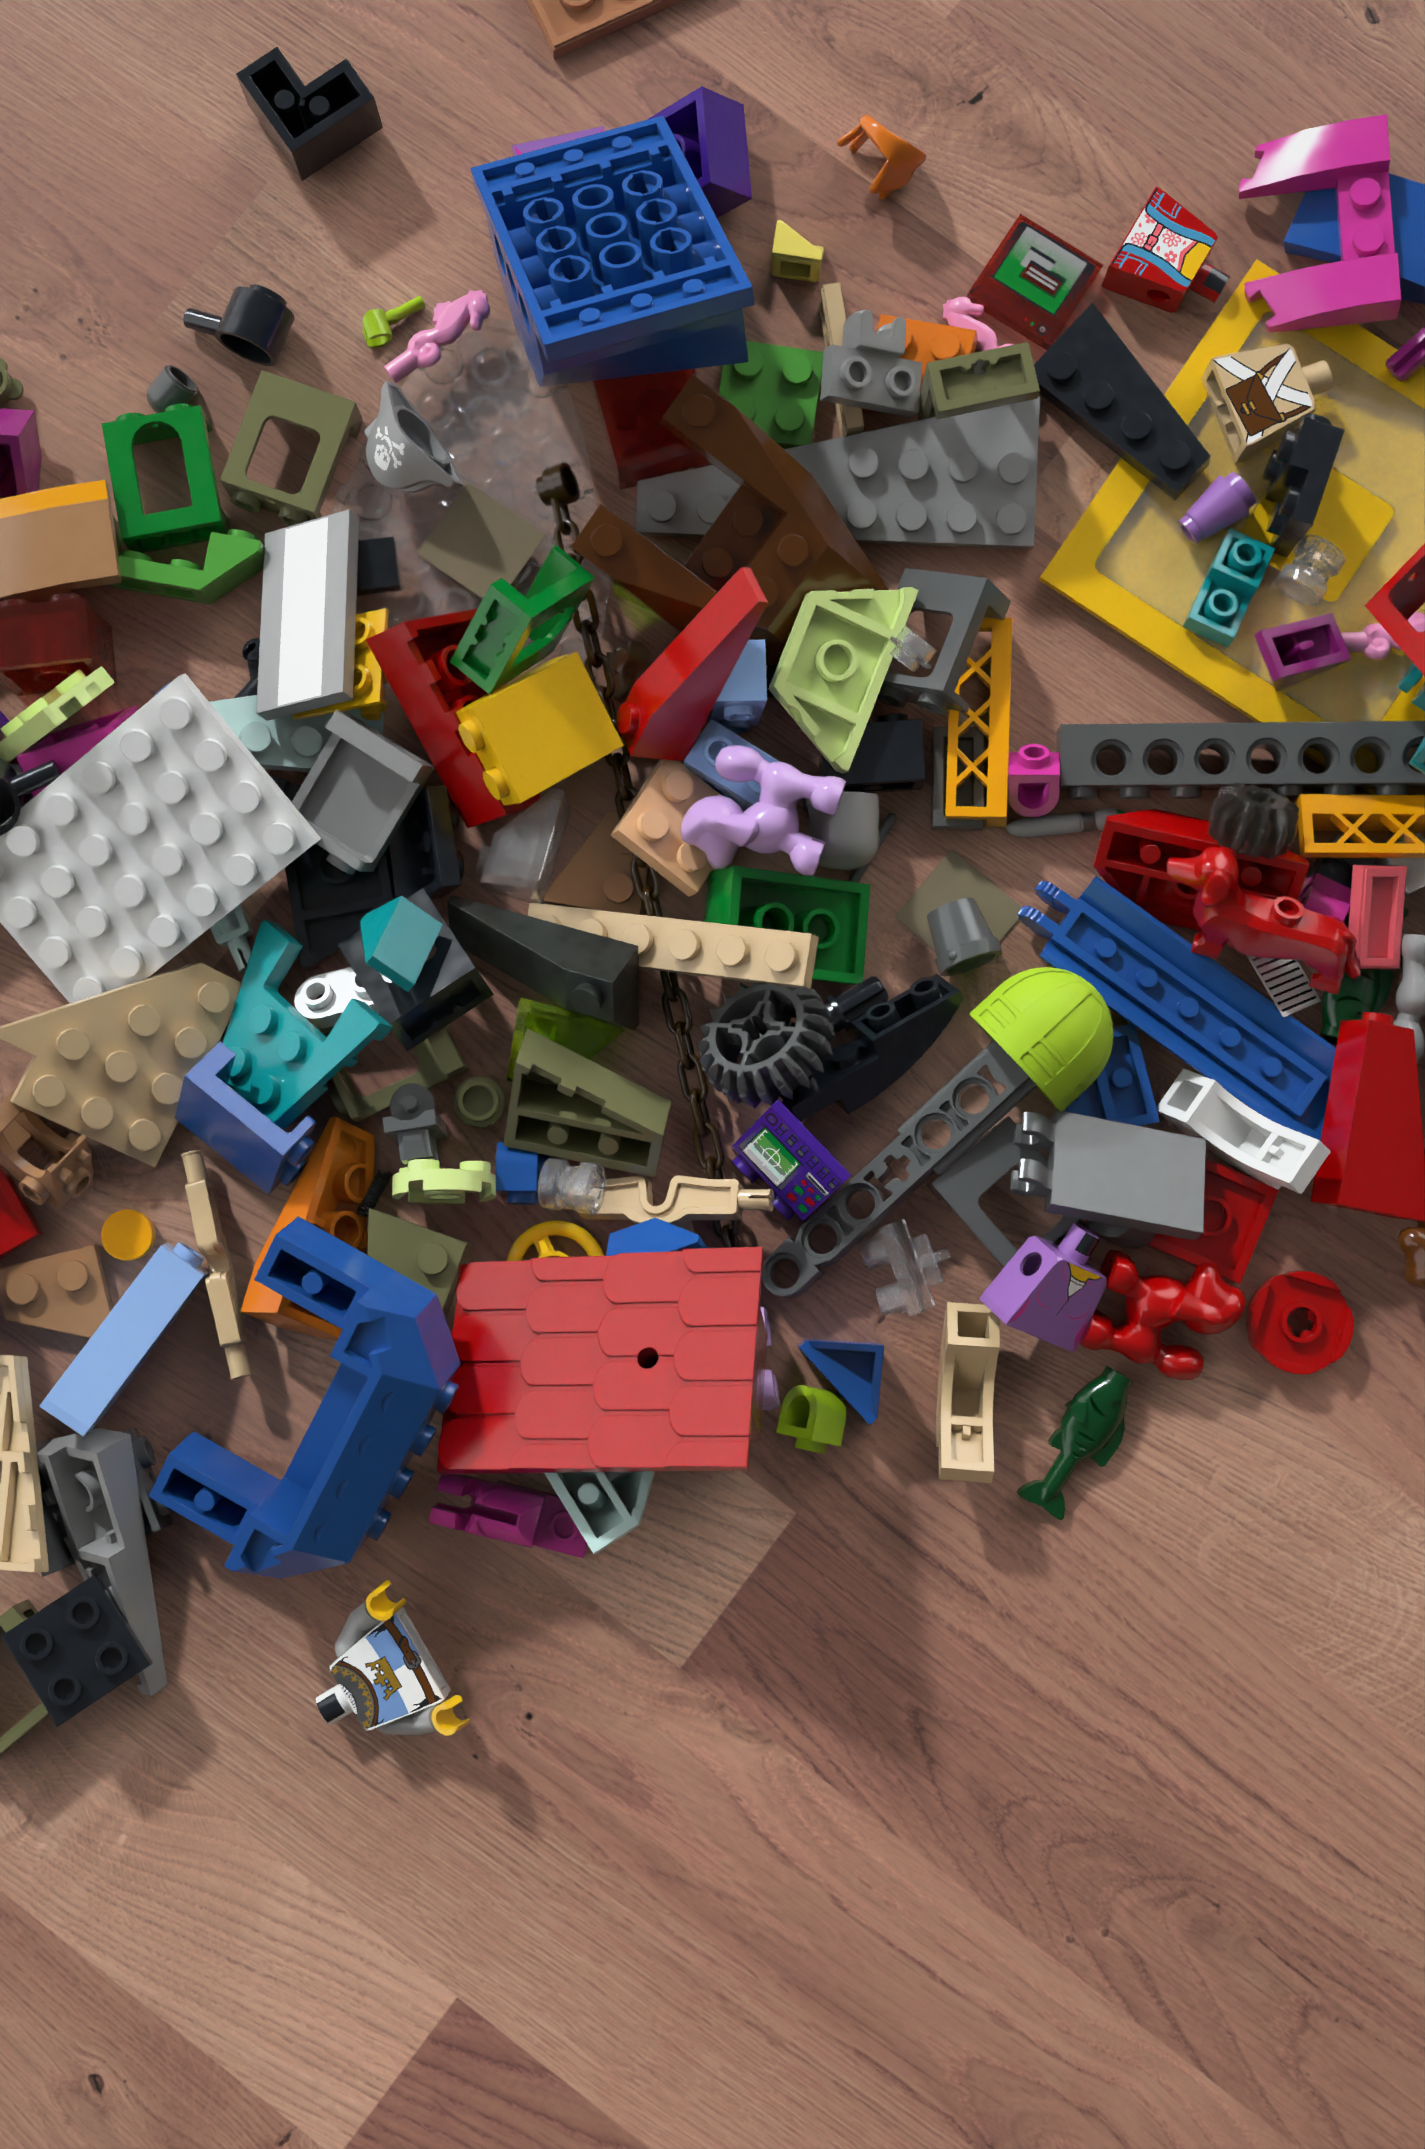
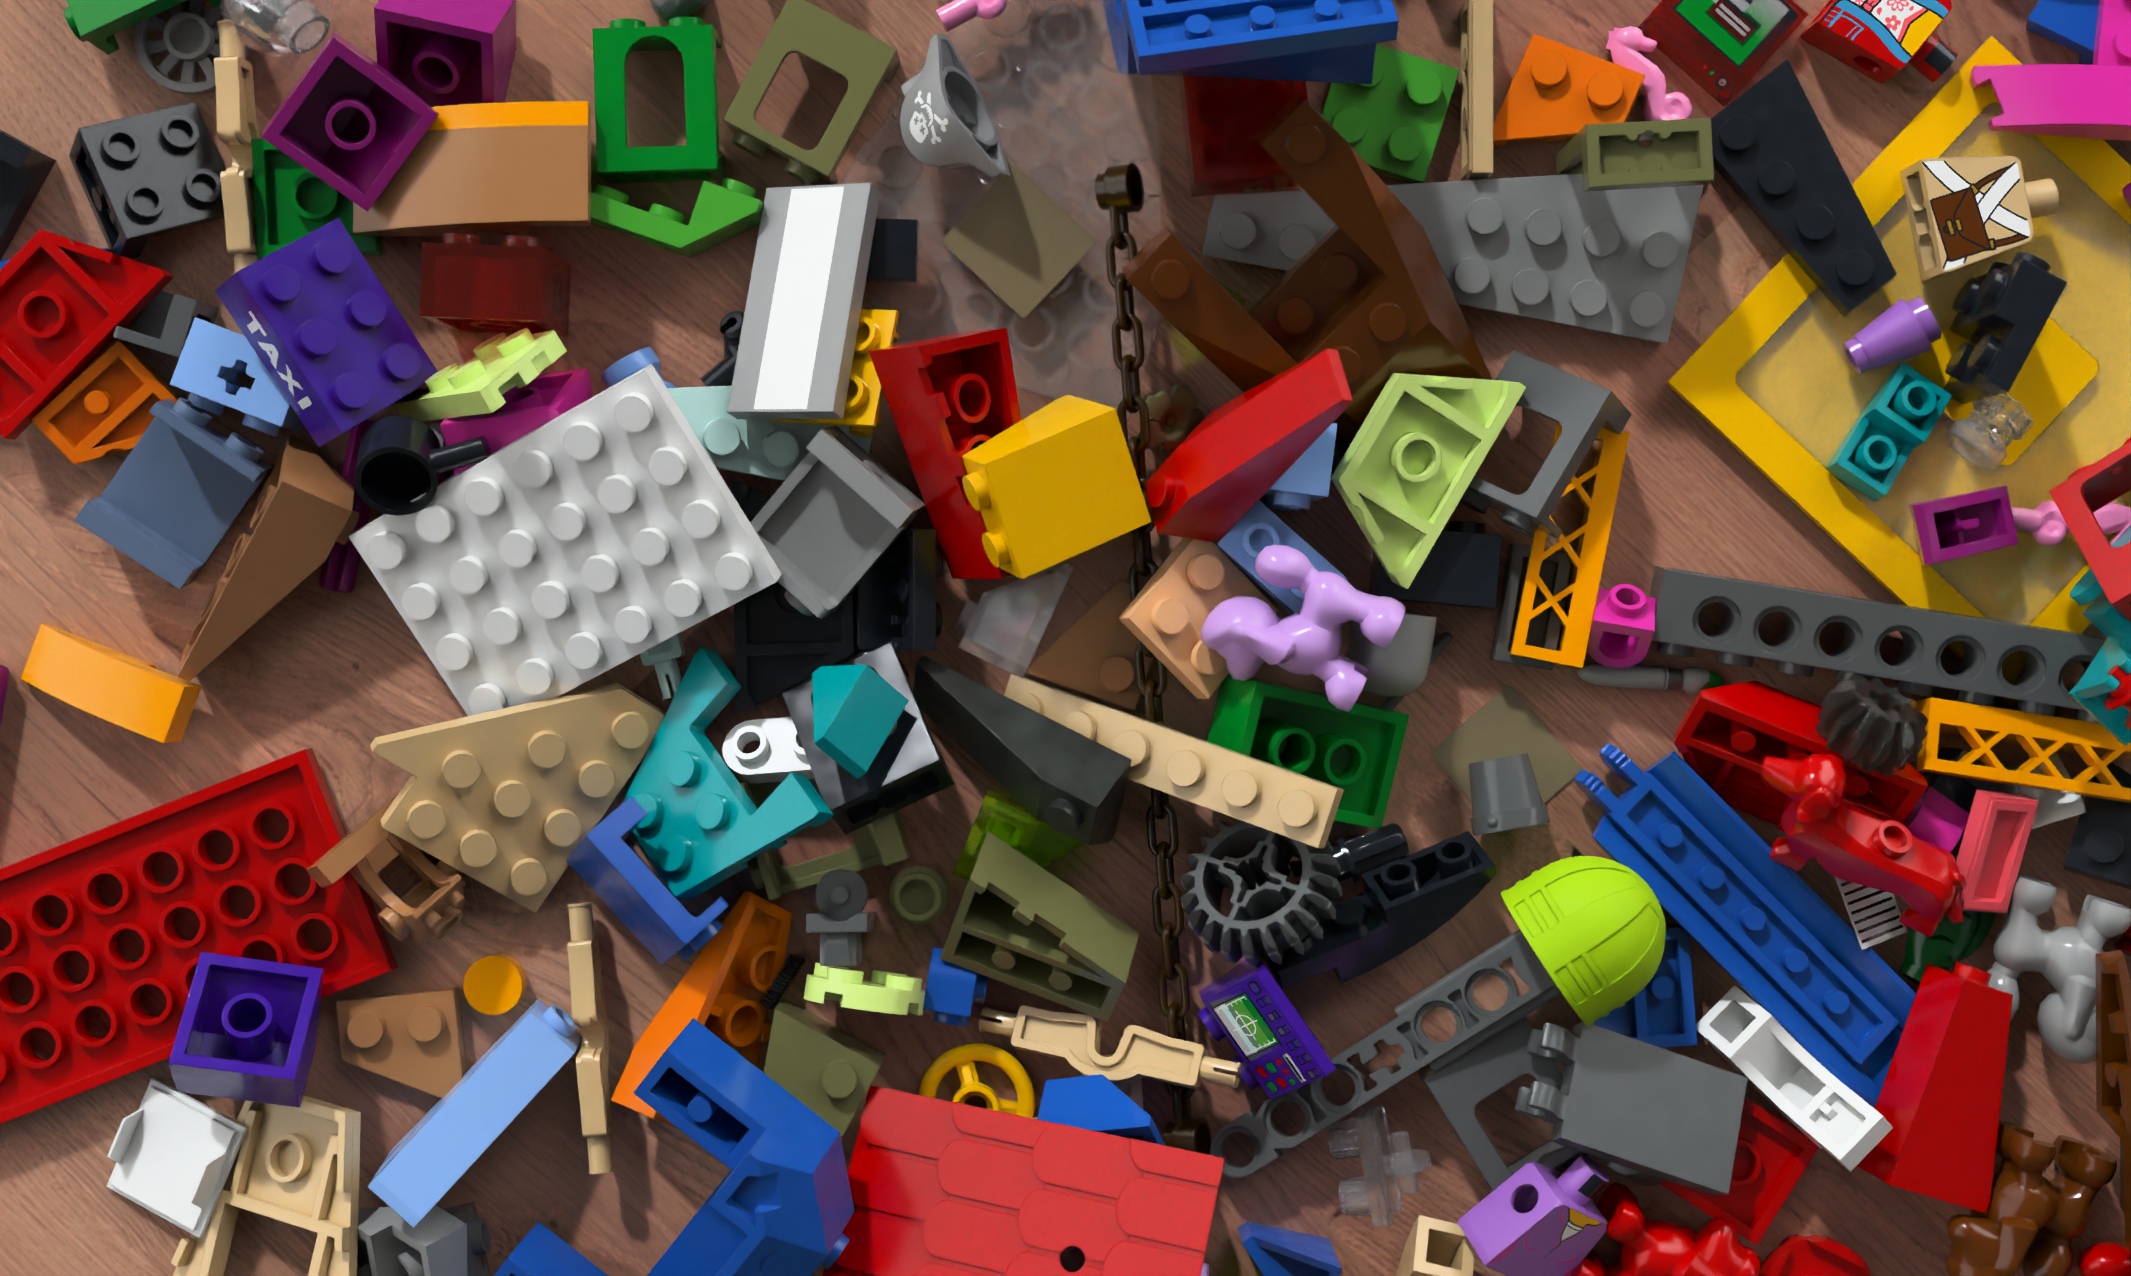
camera: 10 degrees right, 5 degrees up
green panel [450,545,595,695] -> none
clear wheel [538,1158,606,1215] -> none
light grey plate [820,309,922,417] -> none
clear plate [890,626,938,672] -> none

